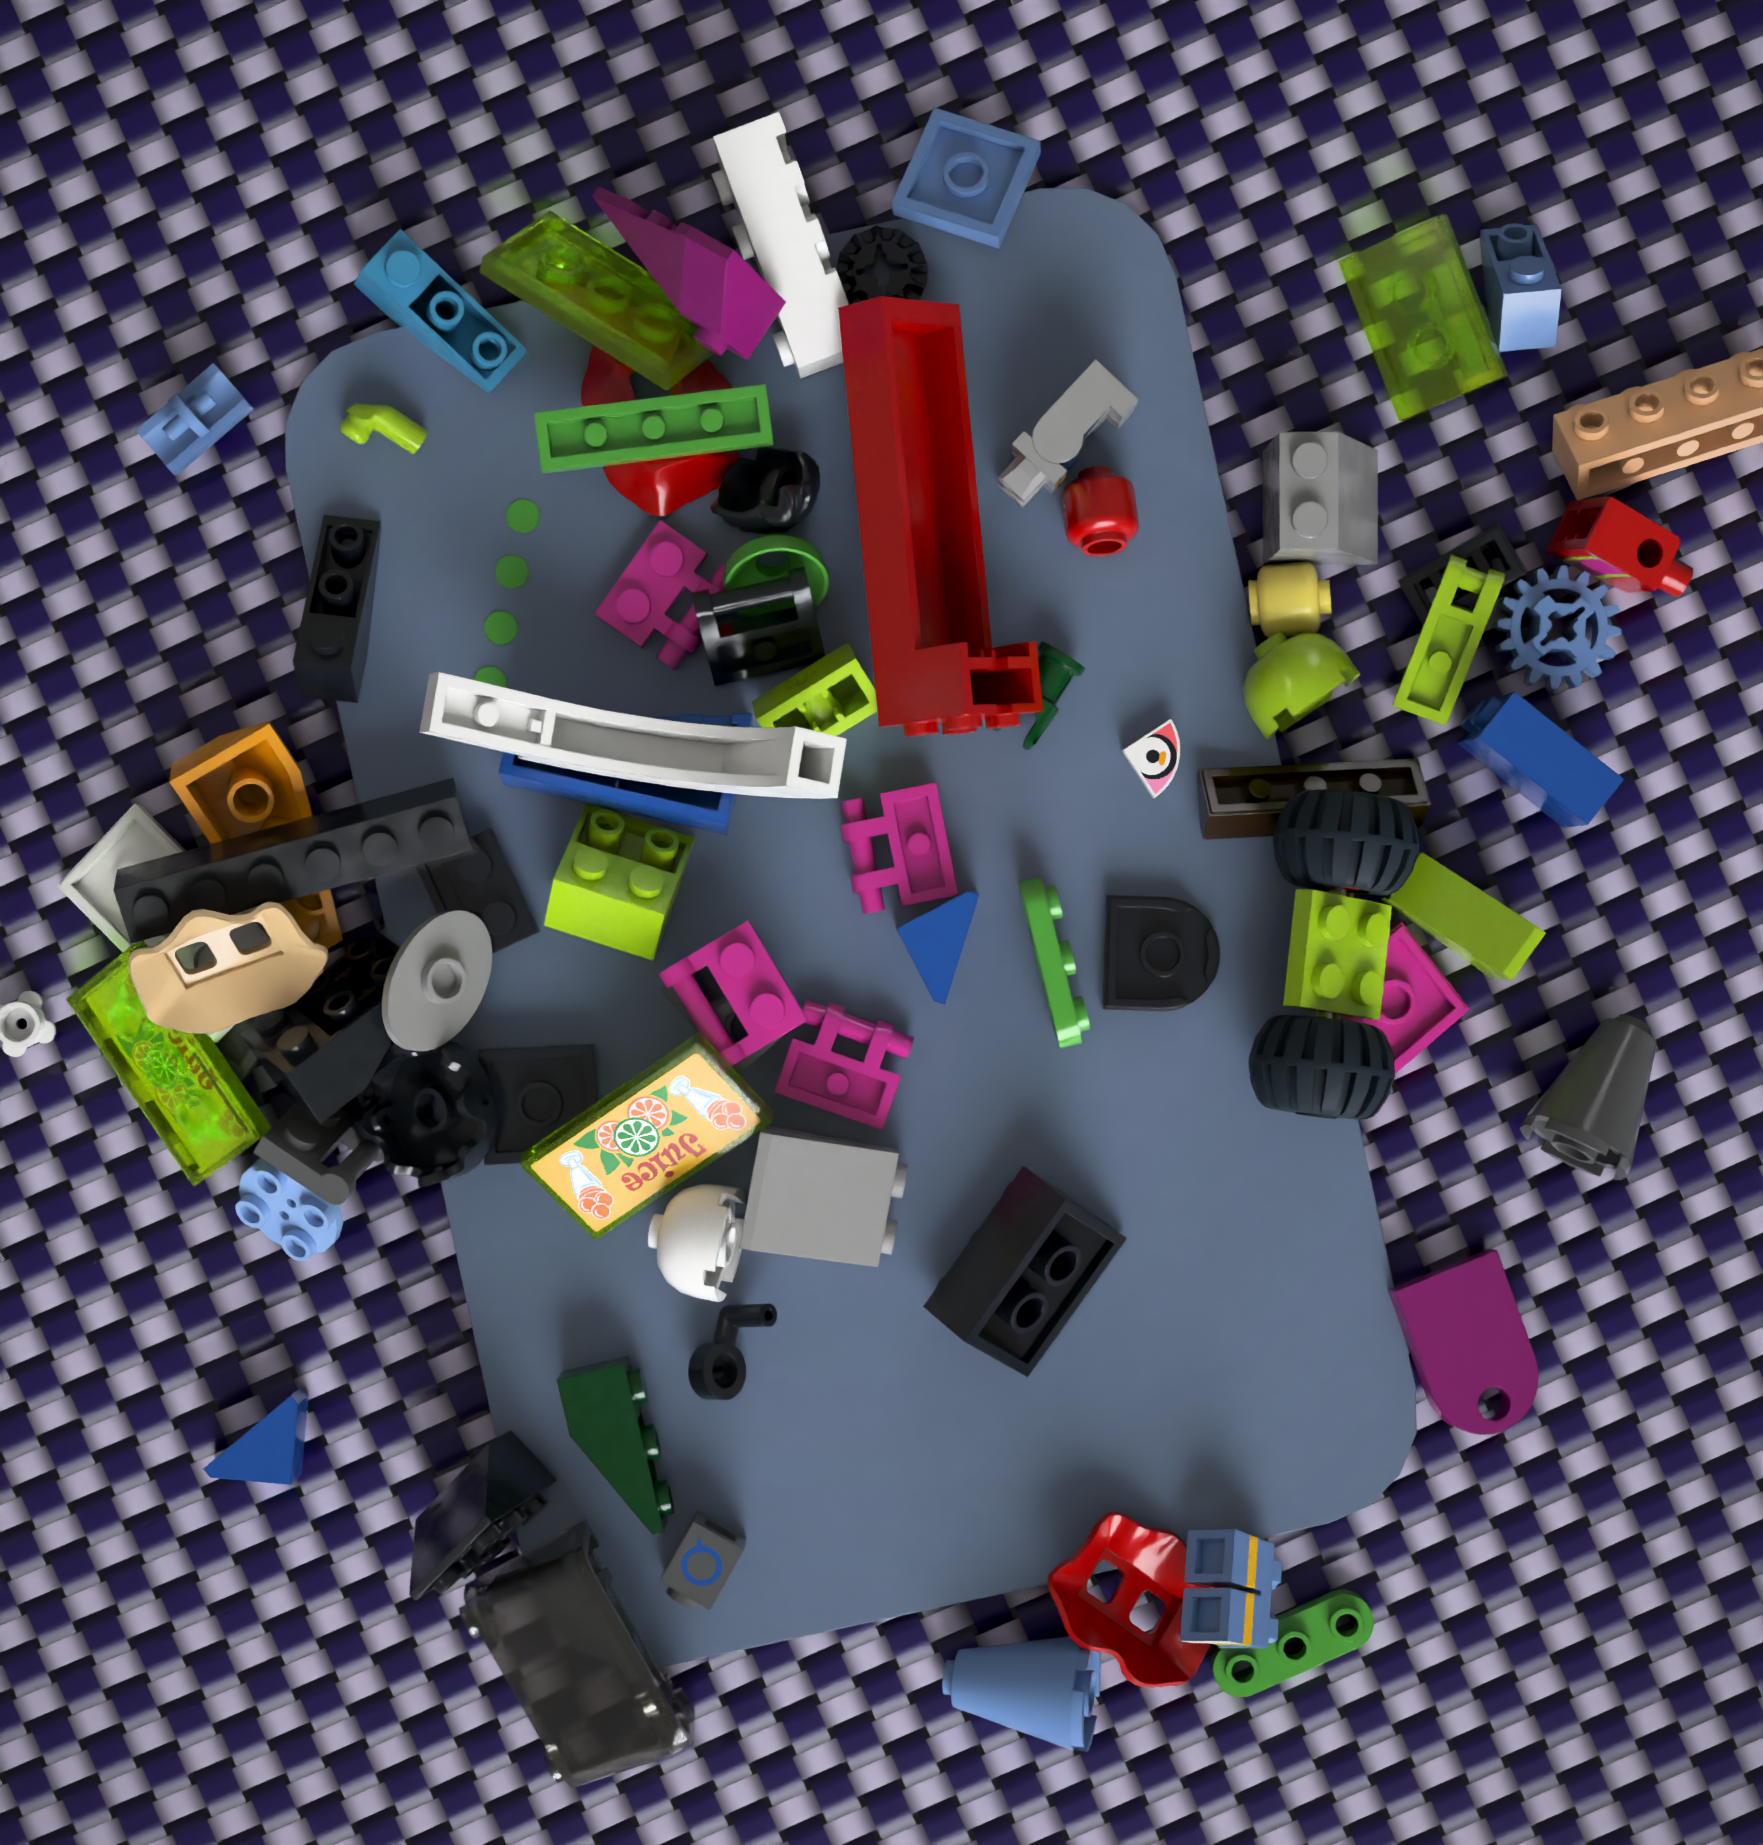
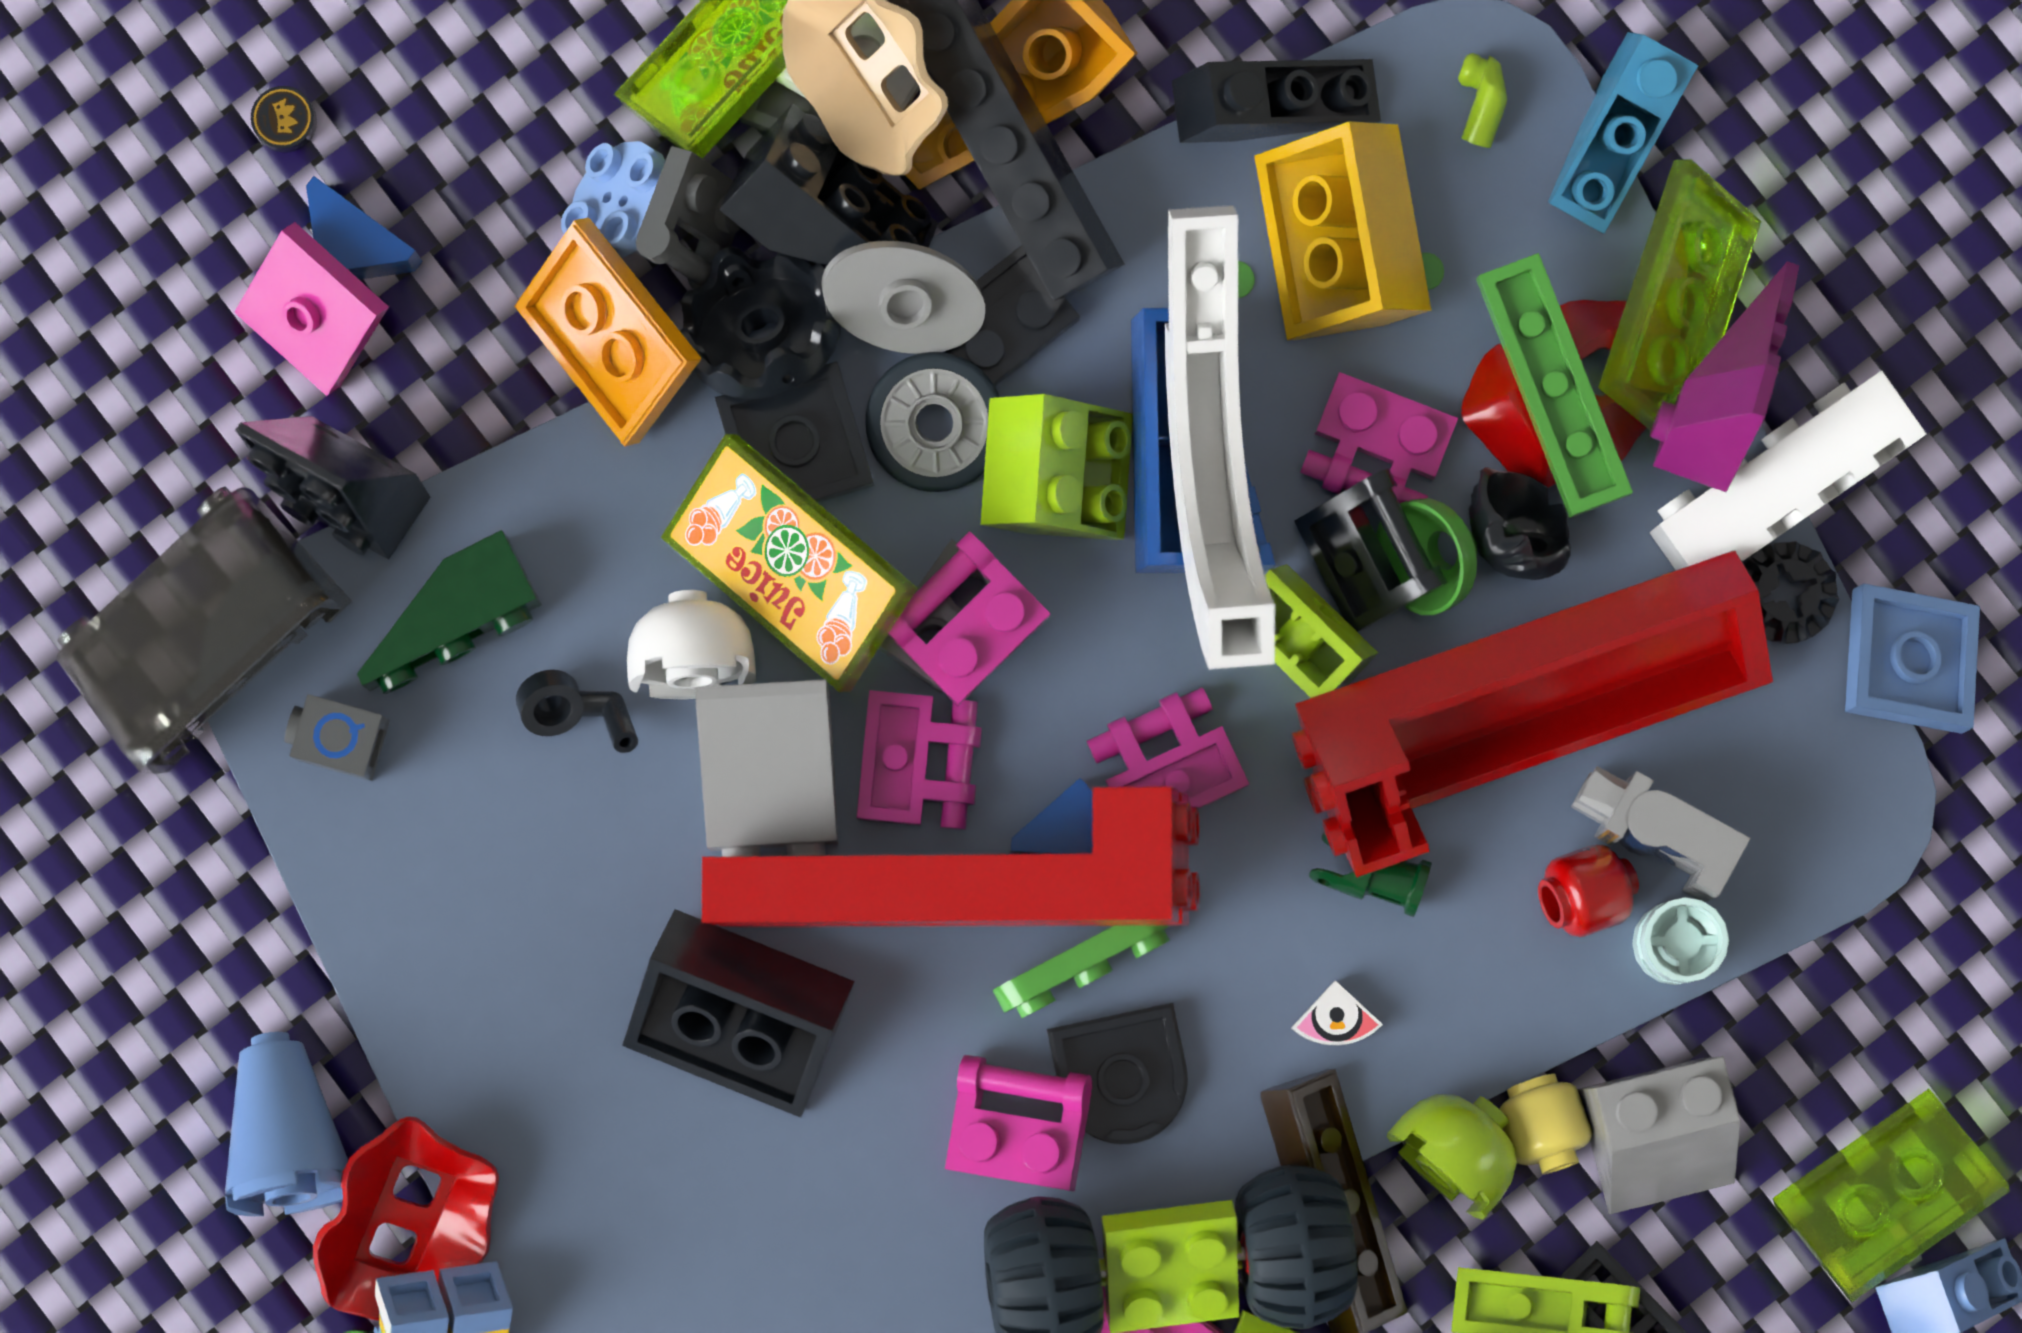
camera: 75 degrees right, 5 degrees down
none -> plate [234,222,389,396]
none -> tile [251,86,317,152]
none -> light orange tile [514,217,702,447]
none -> red brick [701,786,1200,928]
none -> light grey wheel [865,352,1000,492]
none -> dark pink plate [945,1054,1092,1192]
none -> yellow slope [1254,121,1432,340]
none -> light aqua wheel [1632,897,1729,985]

